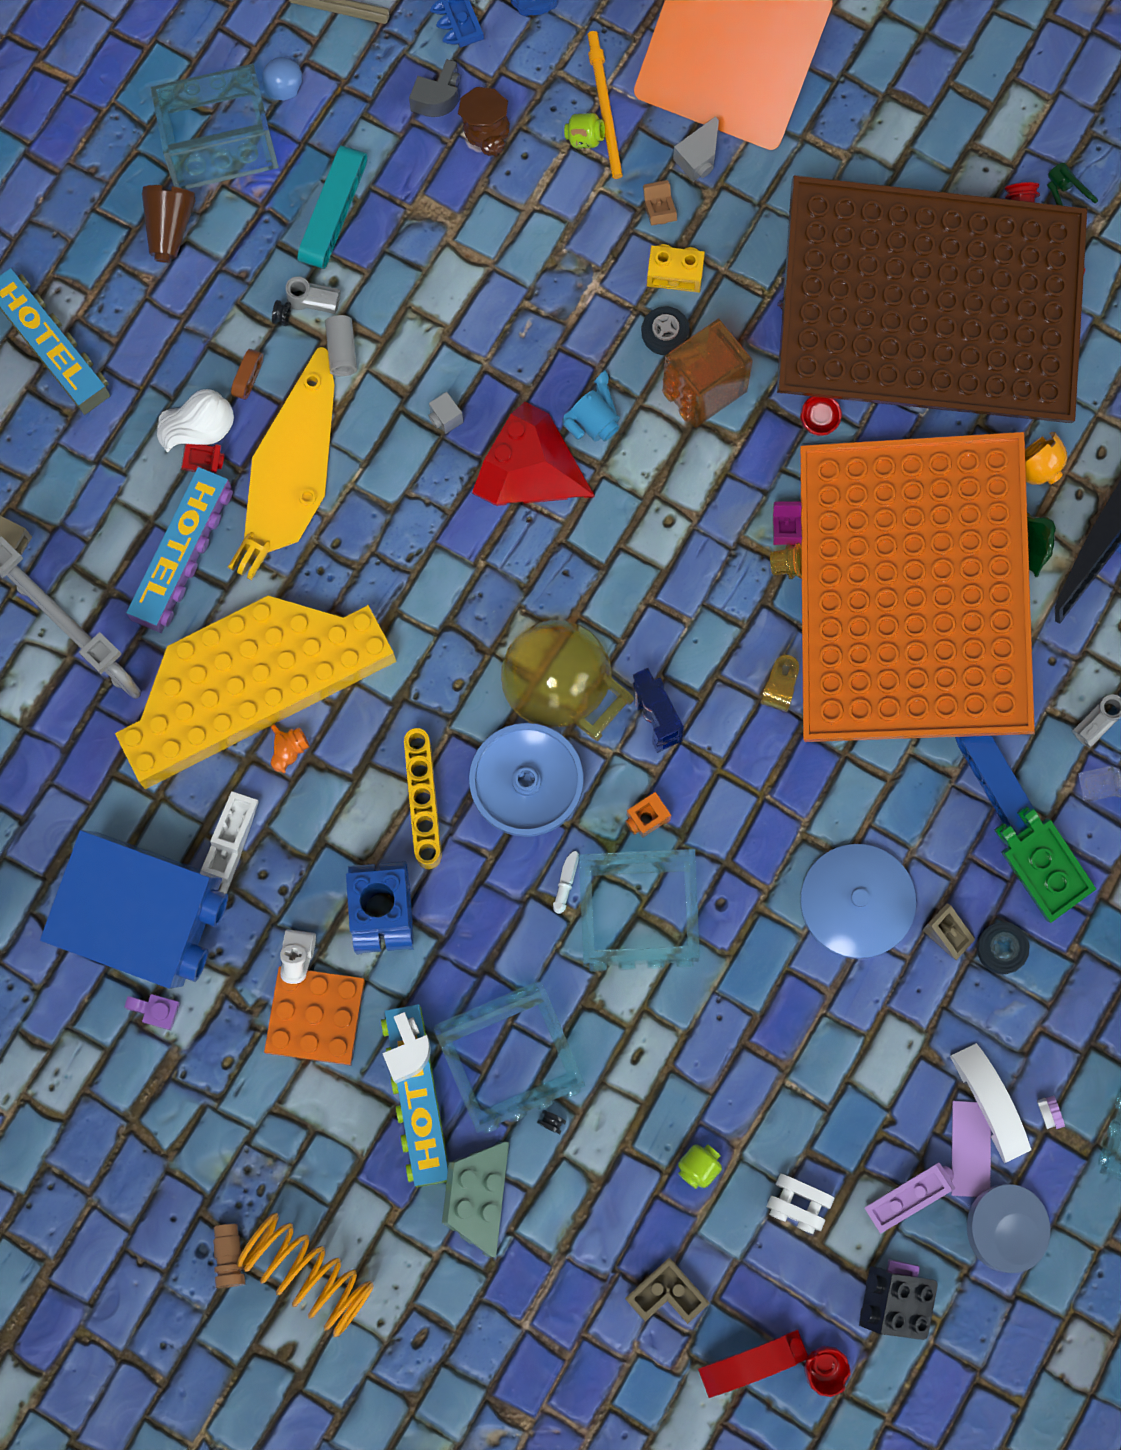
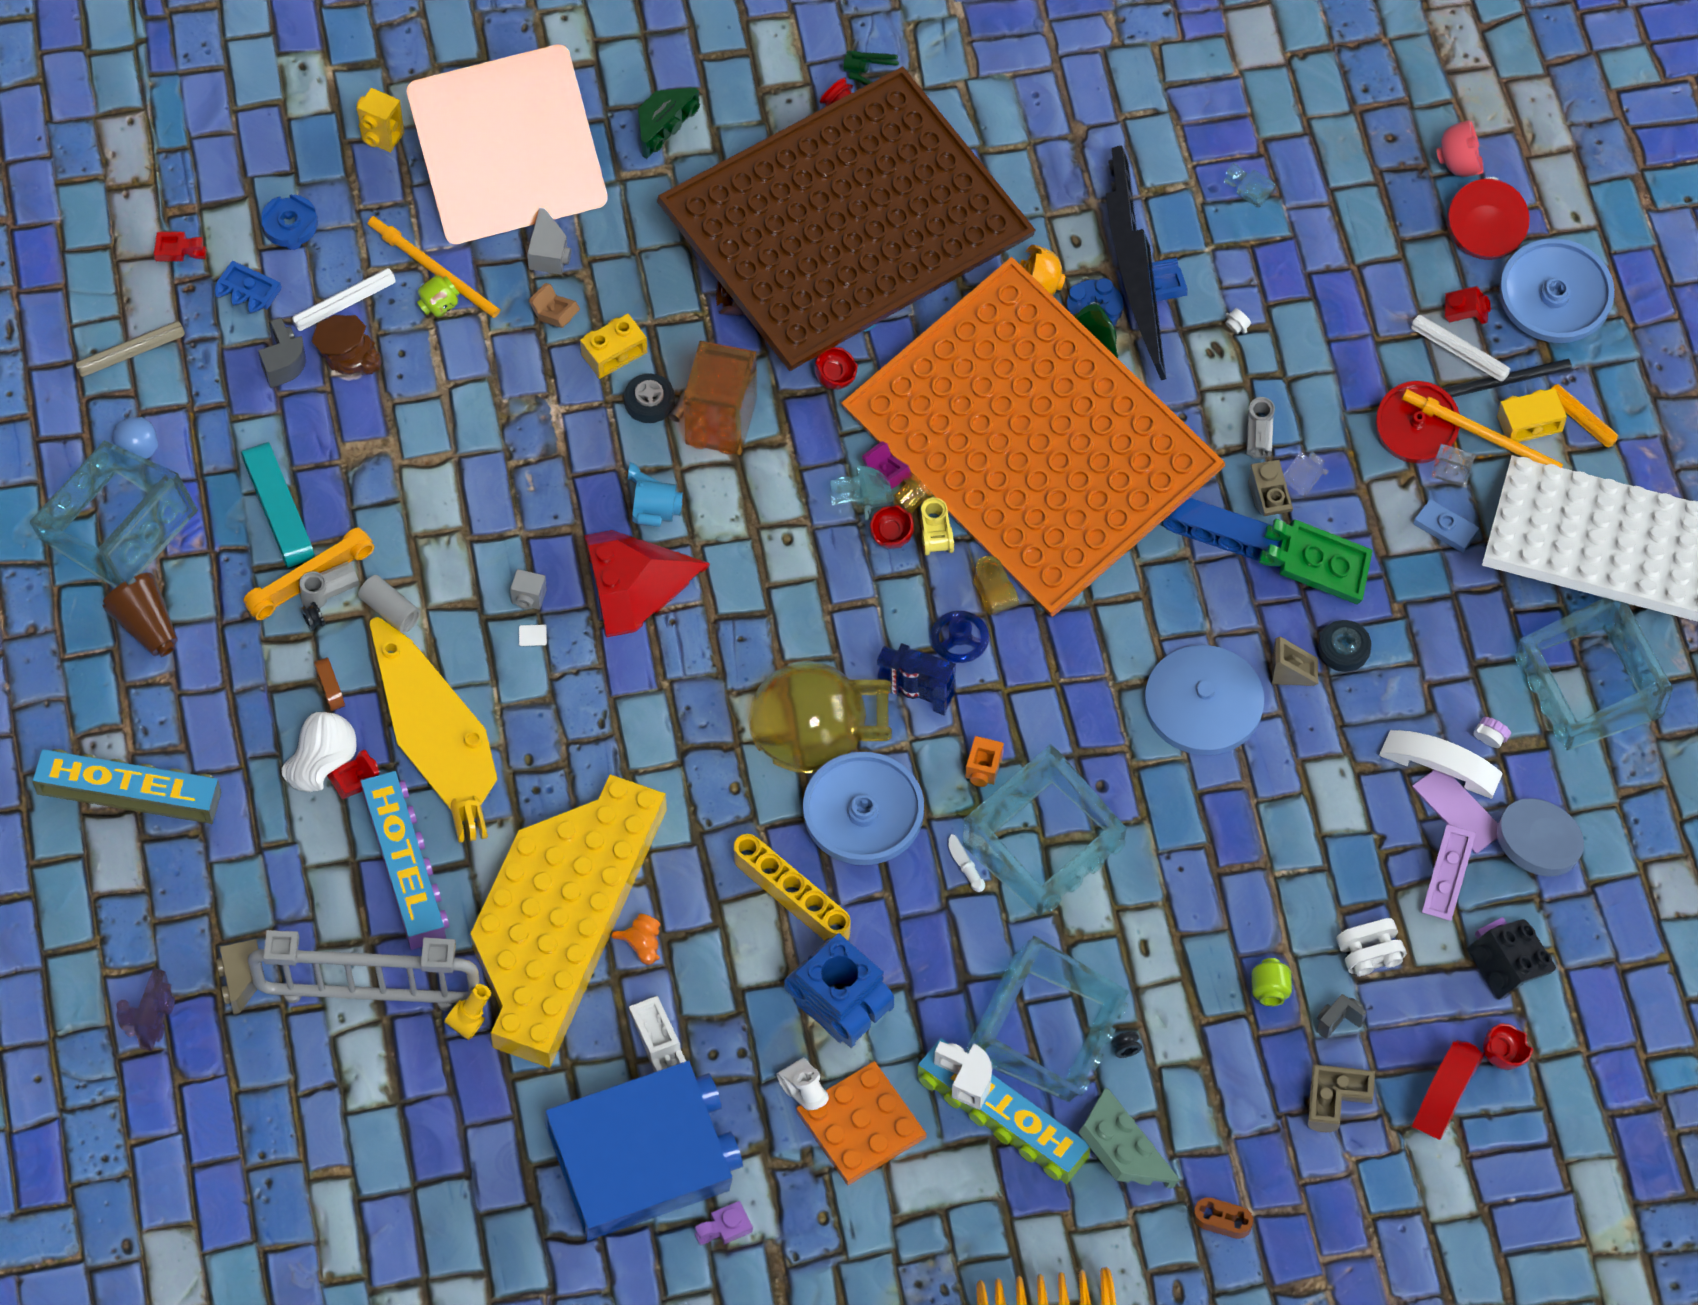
camera: 45 degrees left, 15 degrees down
none -> light orange piece [243,528,375,620]
none -> white axle [292,268,396,331]
none -> yellow pin [444,984,491,1041]
none -> white sticker [519,625,547,646]
none -> dark green slope [638,87,700,159]
none -> clear light blue brick [830,466,894,521]
none -> red hair [870,505,914,549]
none -> light yellow piece [920,497,954,556]
none -> clear blue piece [930,611,989,663]
none -> blue plate [1066,278,1124,326]
none -> dark orange beam [1193,1197,1253,1239]
none -> dark tan slope [1248,460,1293,516]
none -> dark grey bracket [1317,994,1367,1039]

